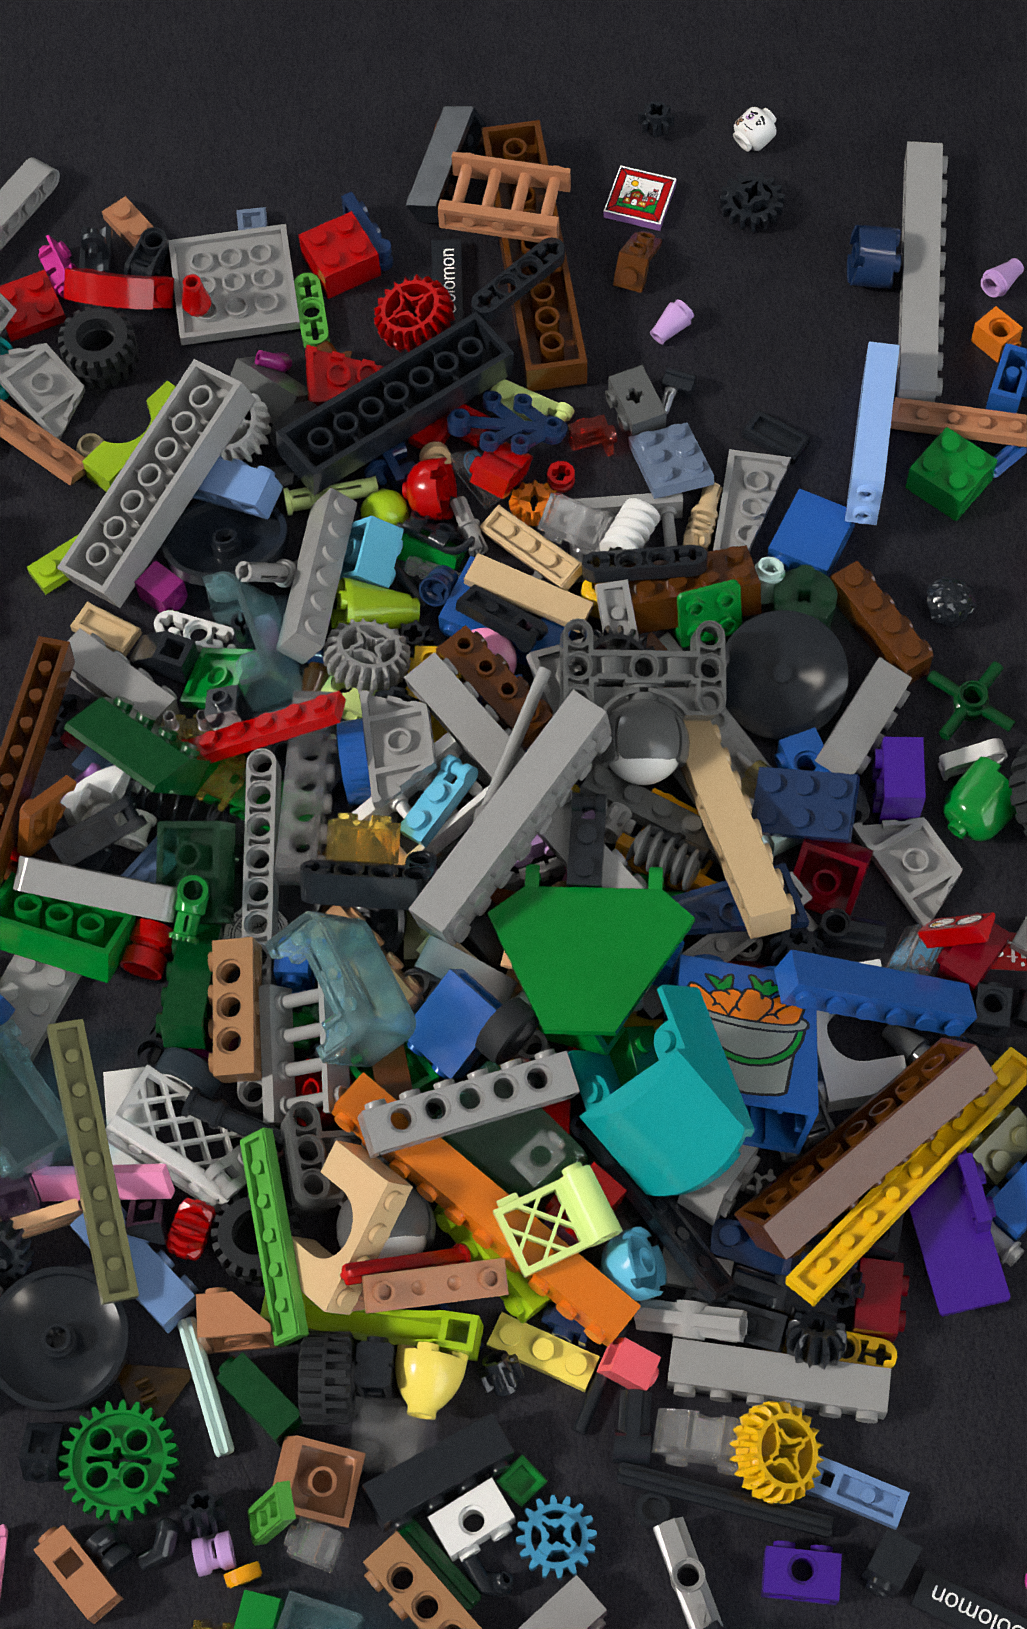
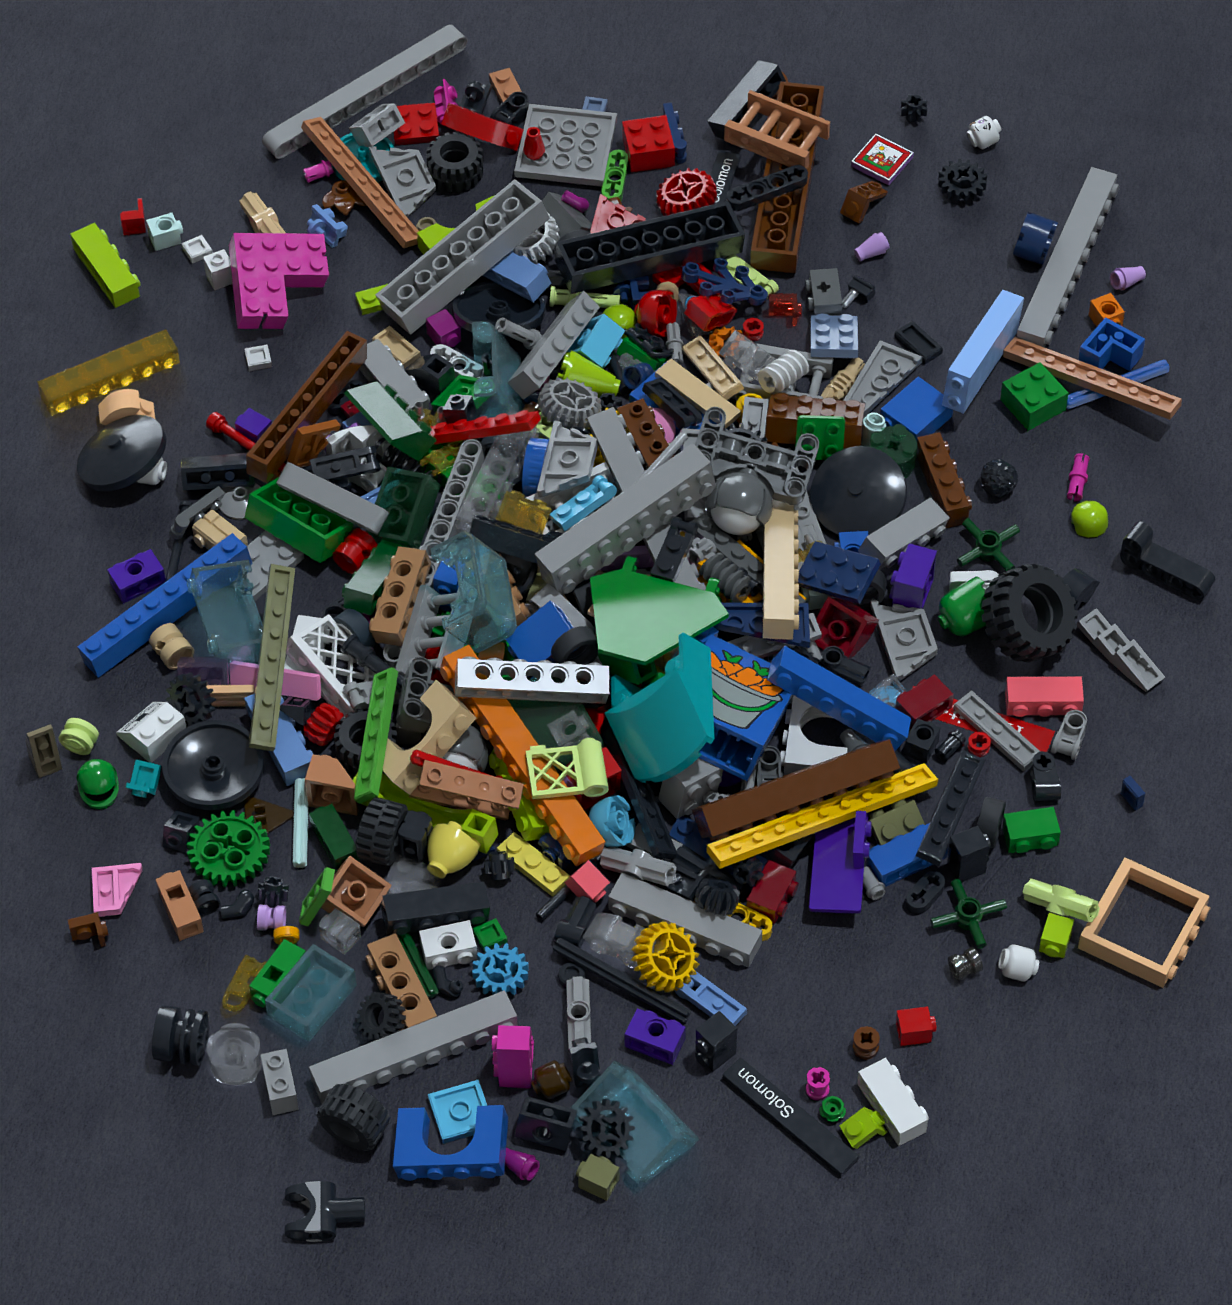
camera: 15 degrees right, 10 degrees down
green connector [168,875,210,944] -> none
black beam [582,545,708,583] -> none
red slope [918,912,996,948] -> none

